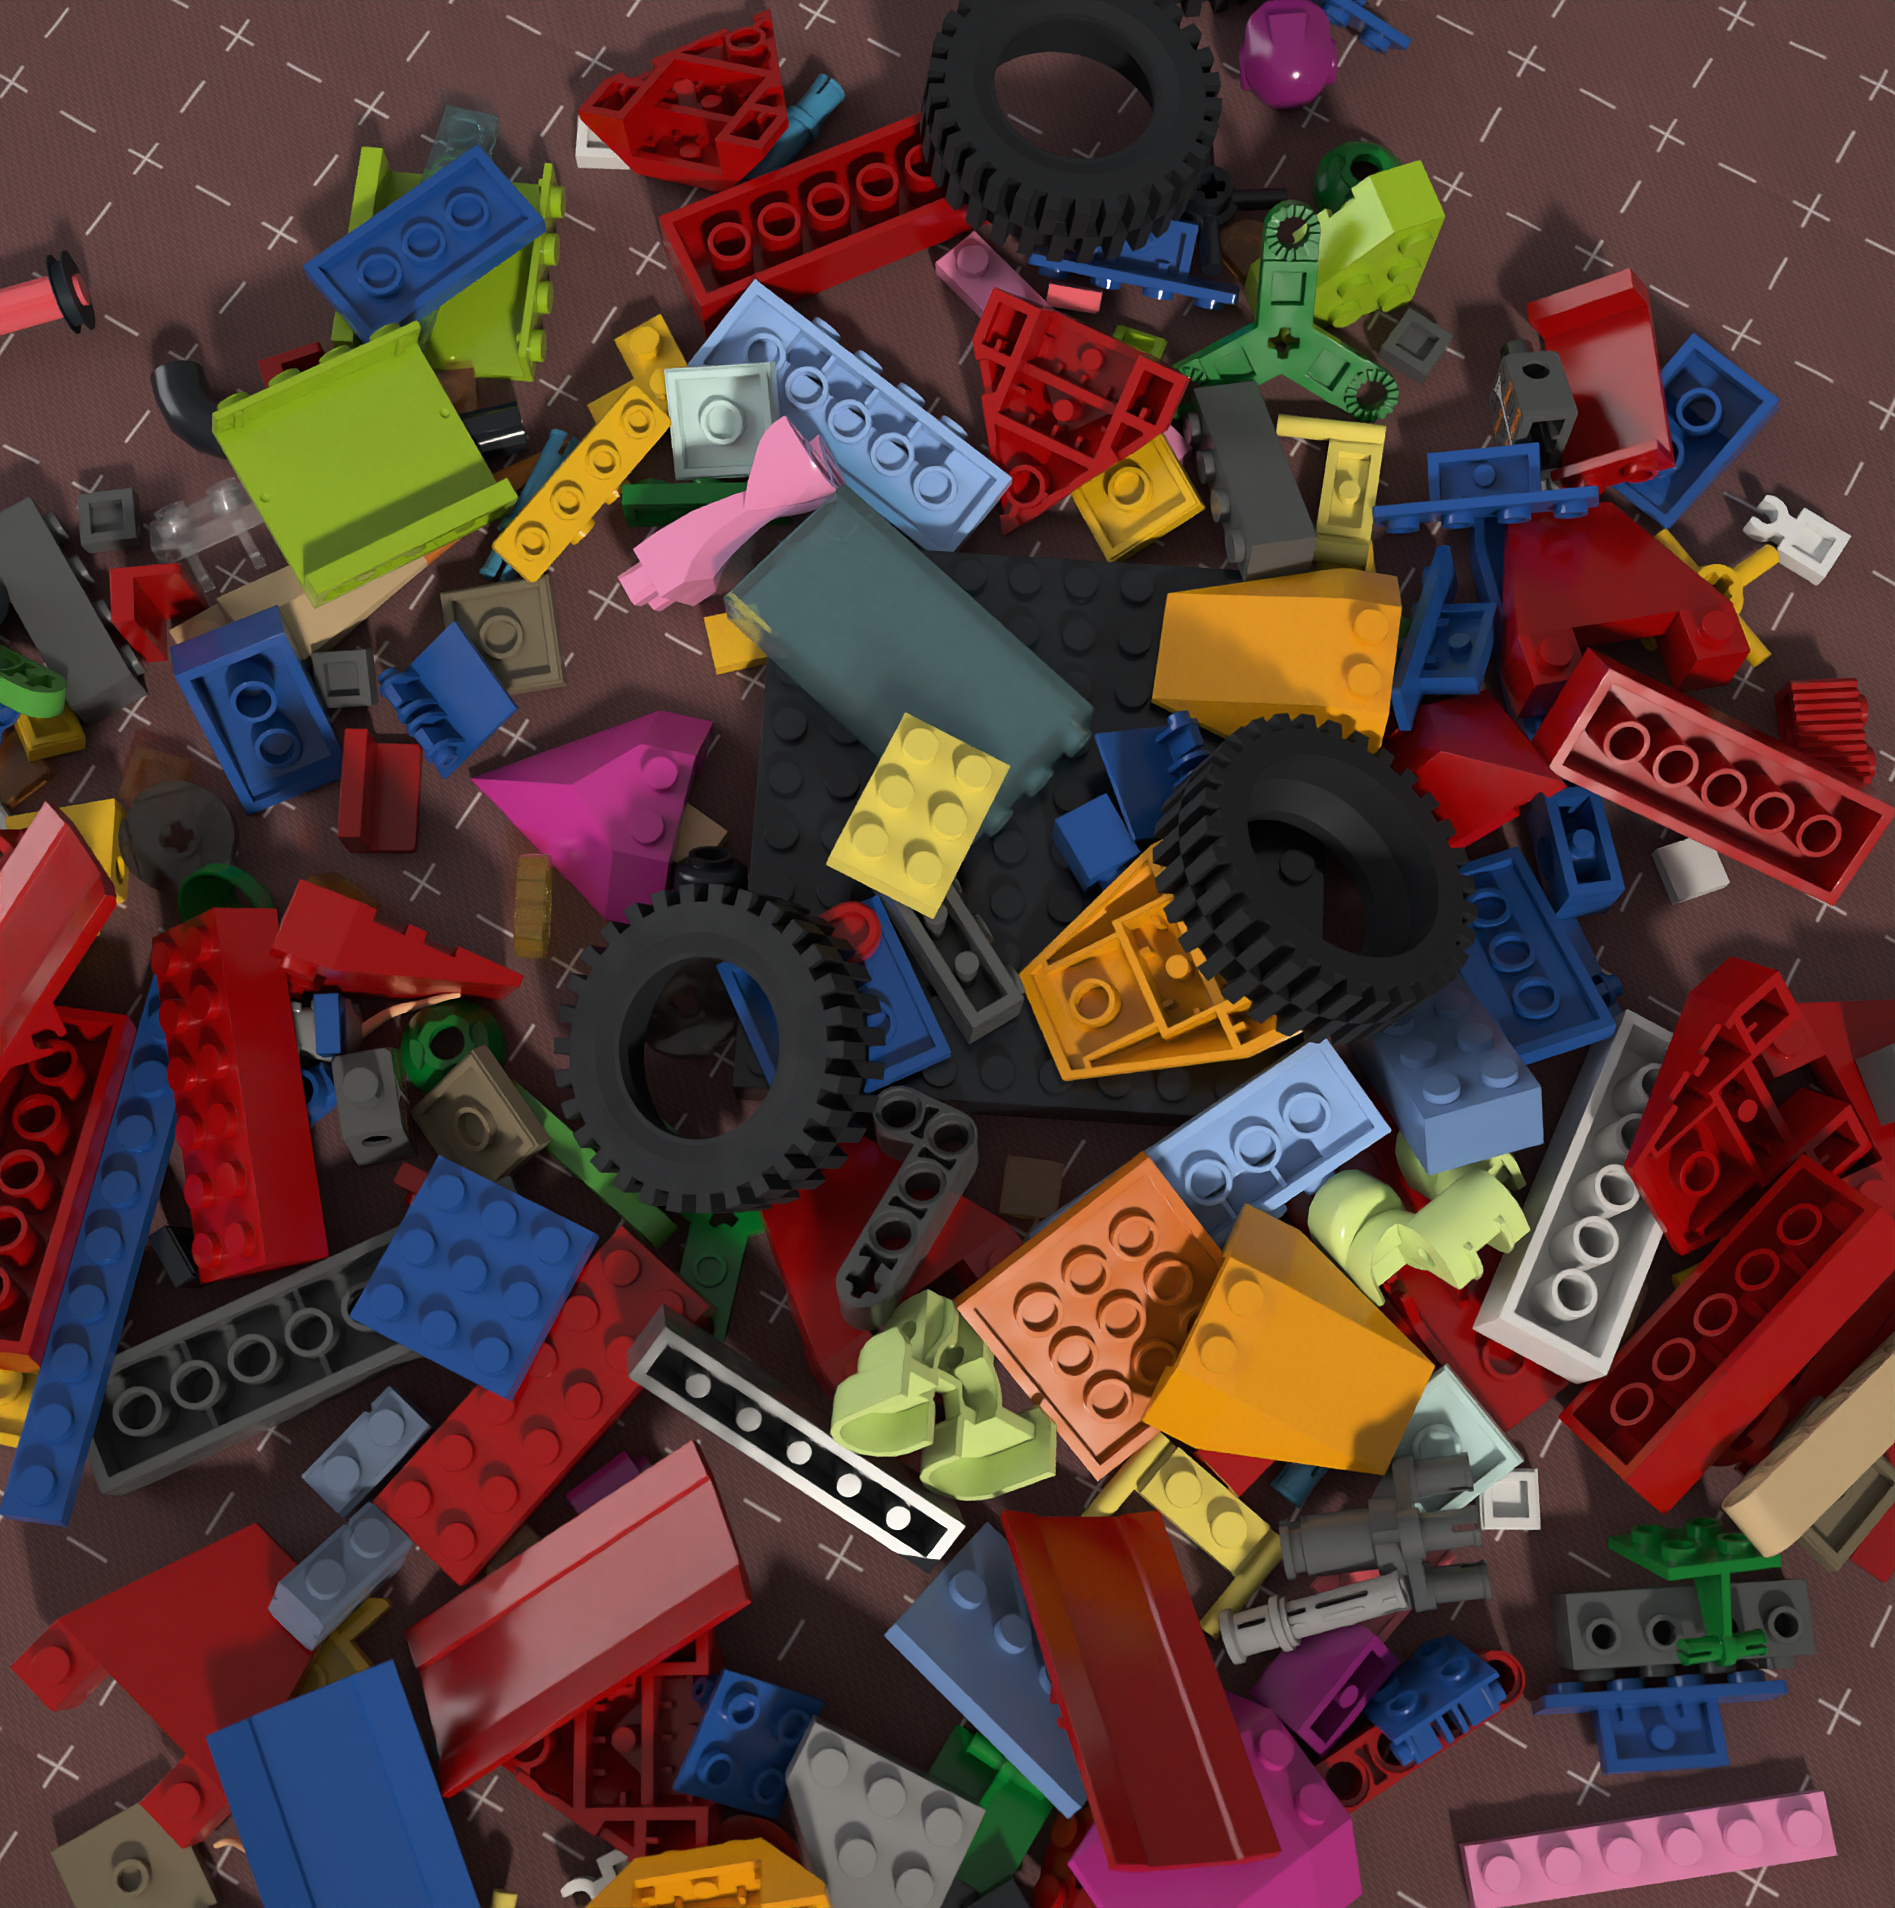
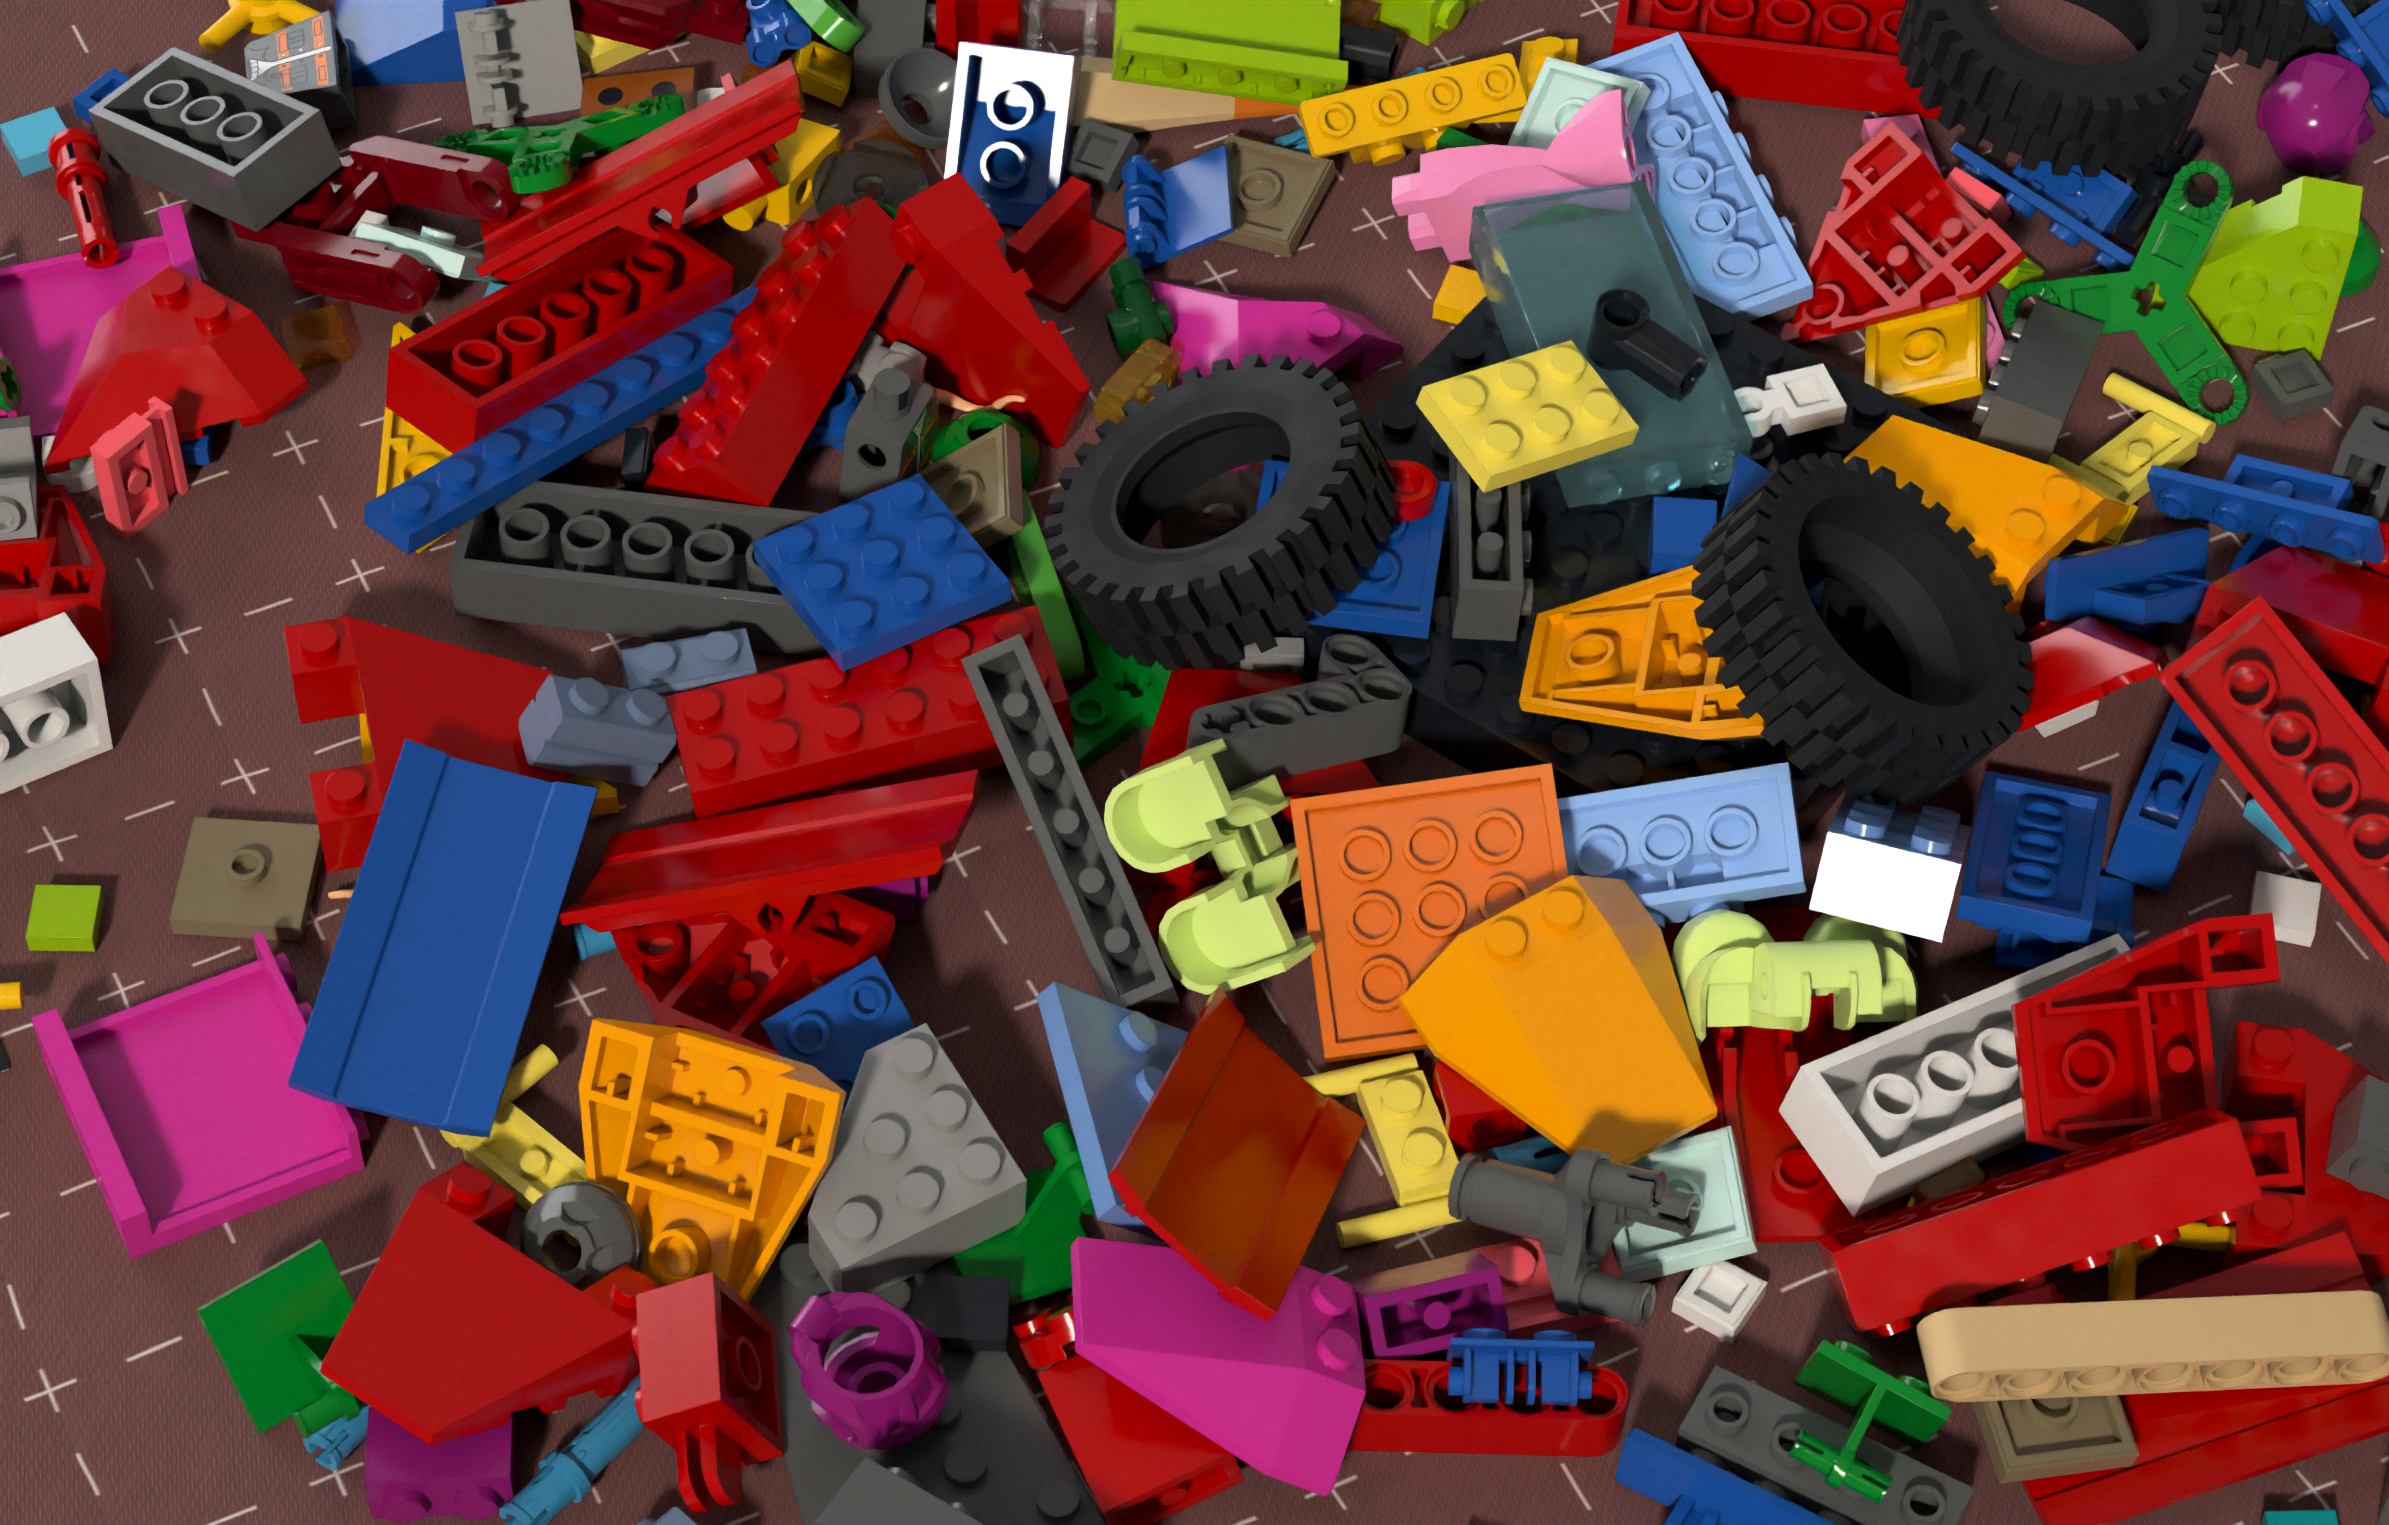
camera: 35 degrees right, 25 degrees down
blue tile [314,993,348,1058] -> none
light grey pin [1219,1570,1411,1666] -> none
none -> dark grey piece [878,47,957,149]
none -> dark green plate [1105,258,1174,361]
none -> black piece [1586,288,1708,402]
none -> white plate [1729,363,1847,438]

